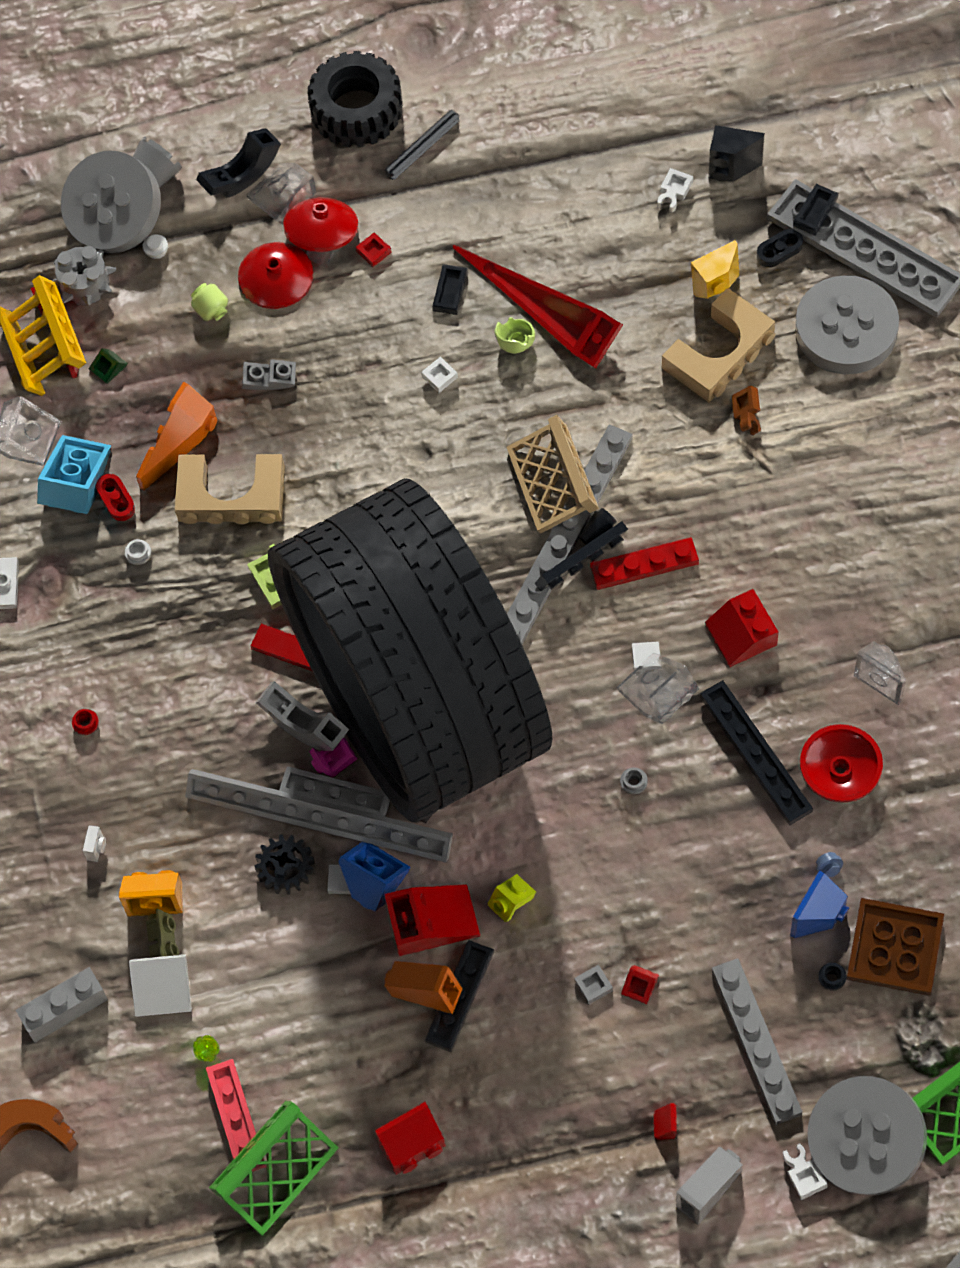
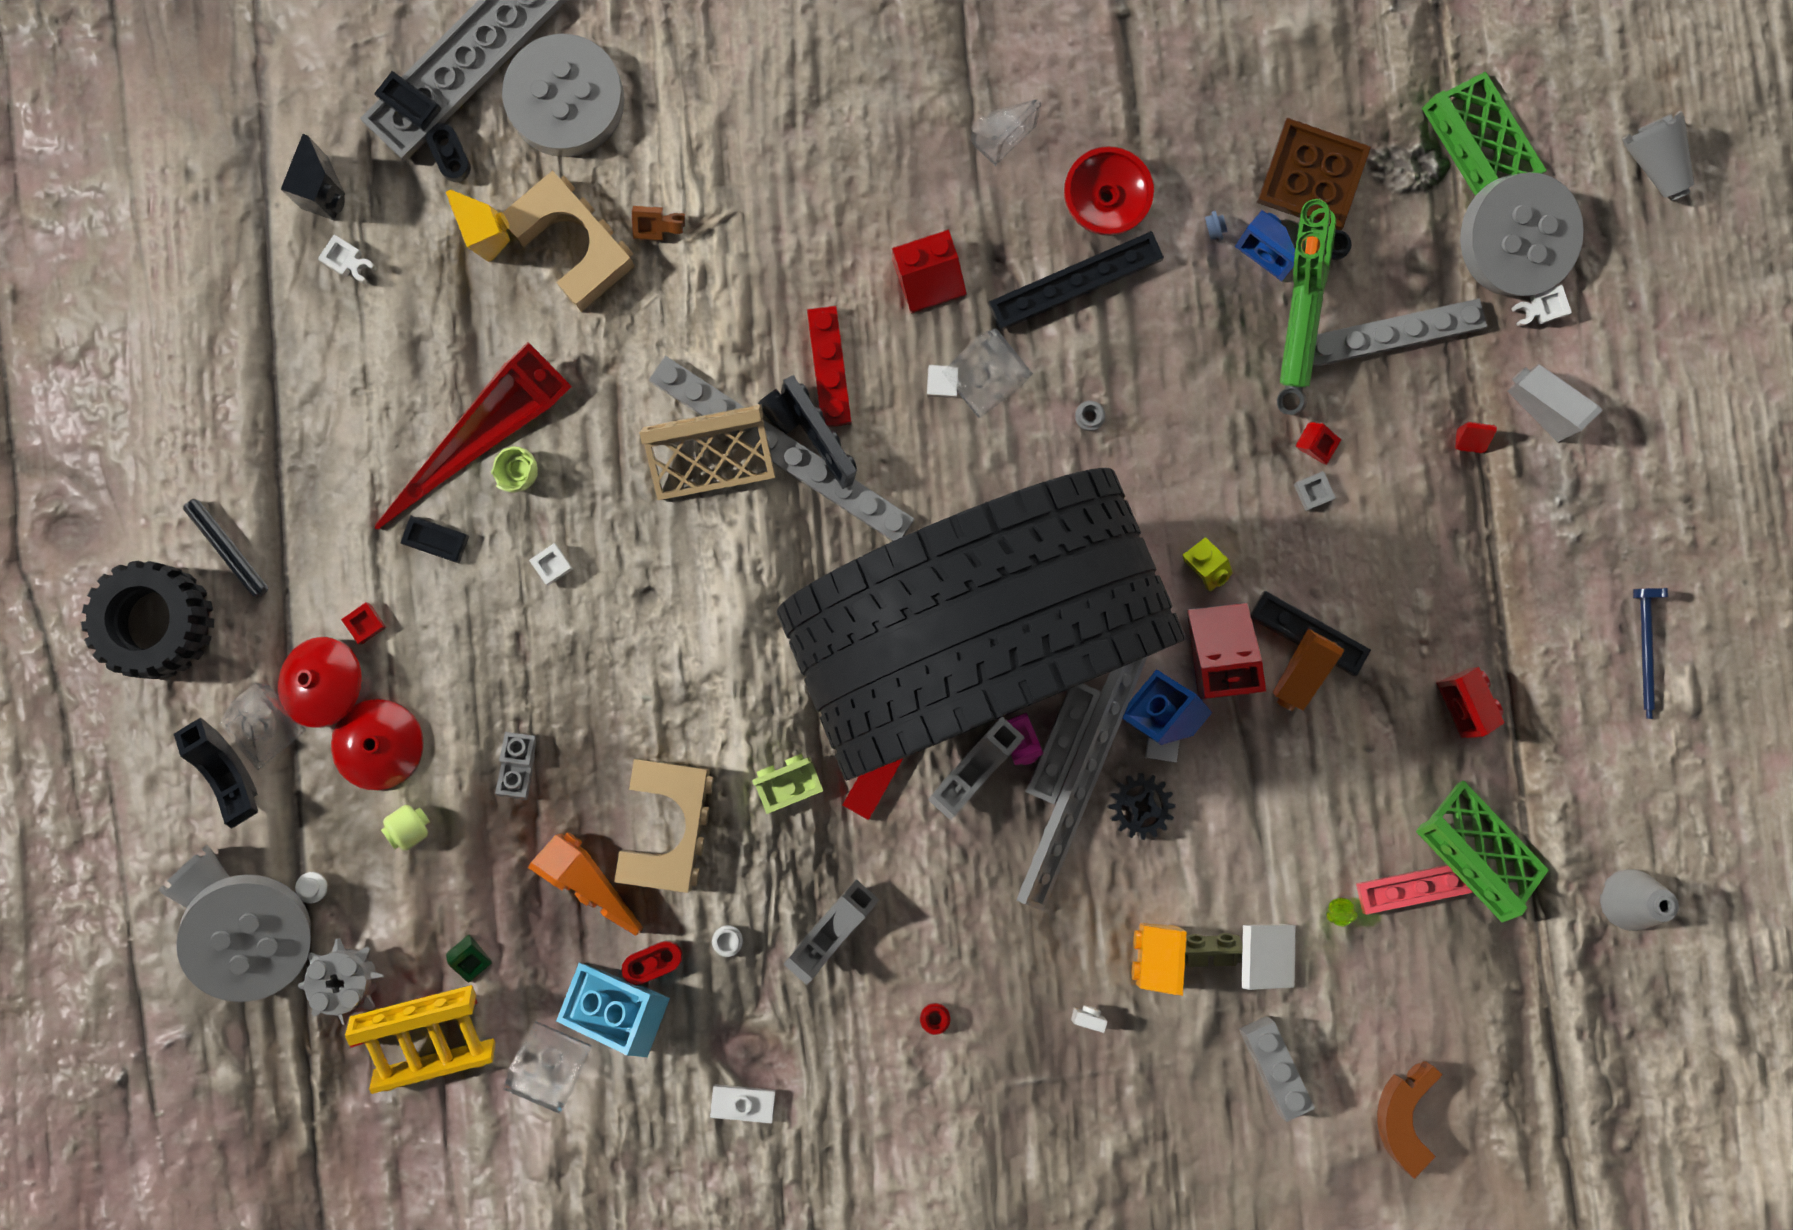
camera: 90 degrees left, 20 degrees up
none -> light grey arch [784,879,879,985]
none -> bright green piece [1277,199,1337,415]

